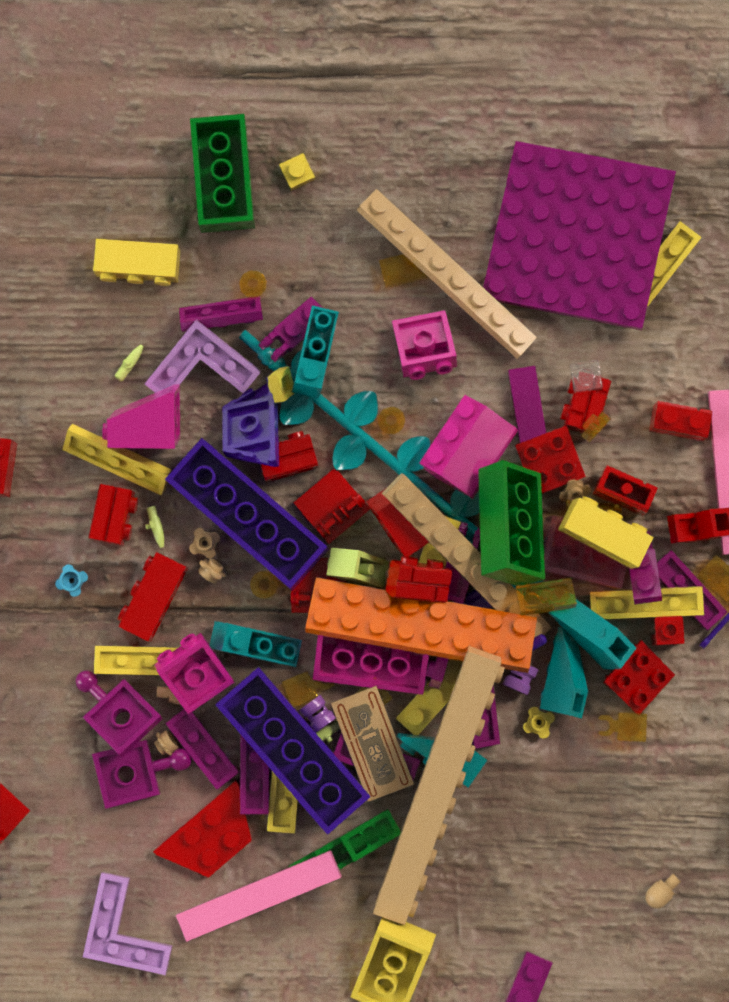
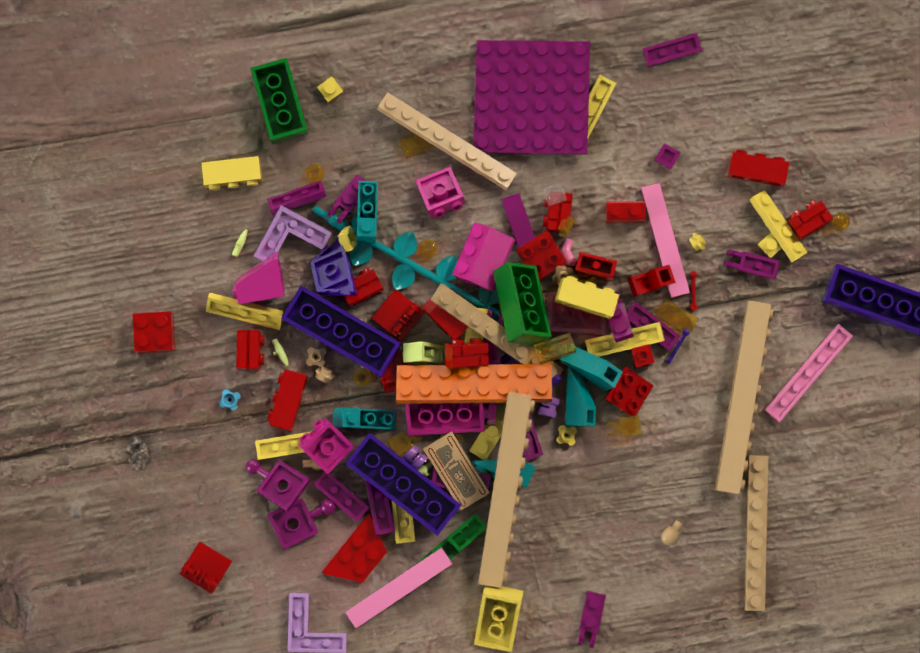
camera: 10 degrees left, 0 degrees up
tan plate [154,730,179,756] -> none
none -> bright pink arm [560,238,577,267]

